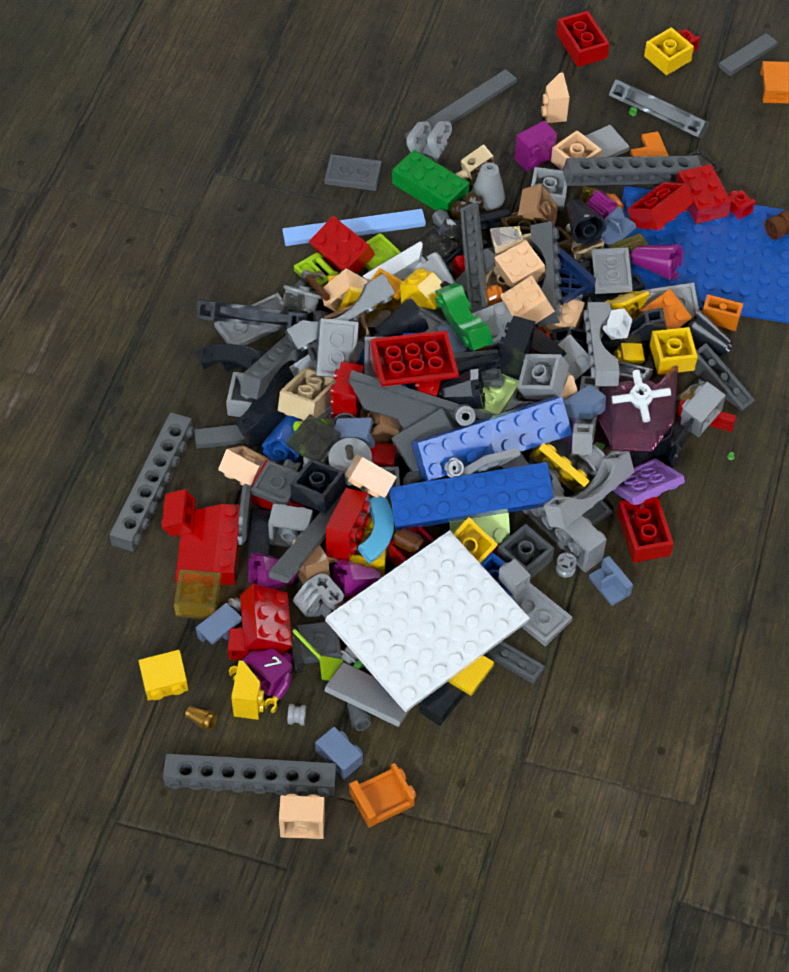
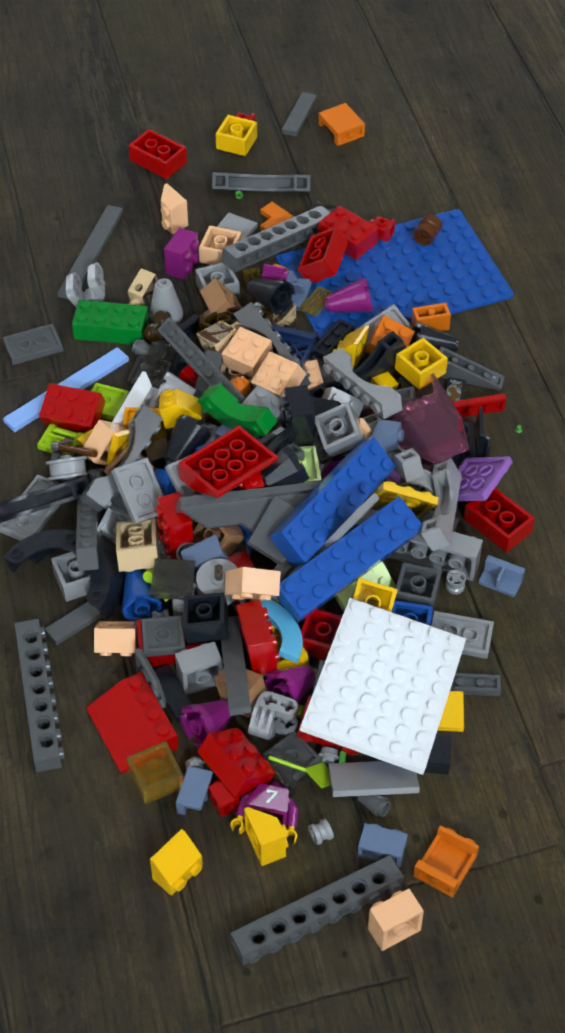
camera: 30 degrees left, 5 degrees down
red brick [161,489,196,537] -> none
pearl gold cone [185,706,218,731] -> none
clear smoke wheel [283,292,305,313] -> none
clear smoke tile [348,341,365,364] -> none
reddish brown brick [393,527,425,554] -> none
light grey plate [445,458,464,477] -> none
light grey brick [455,404,475,426] -> none
light grey brick [498,559,531,596] -> none
light grey plate [592,247,632,294] -> none
white brick [603,309,632,340] -> none
white bar [612,370,671,422] -> none
light grey brick [680,382,726,437] -> none

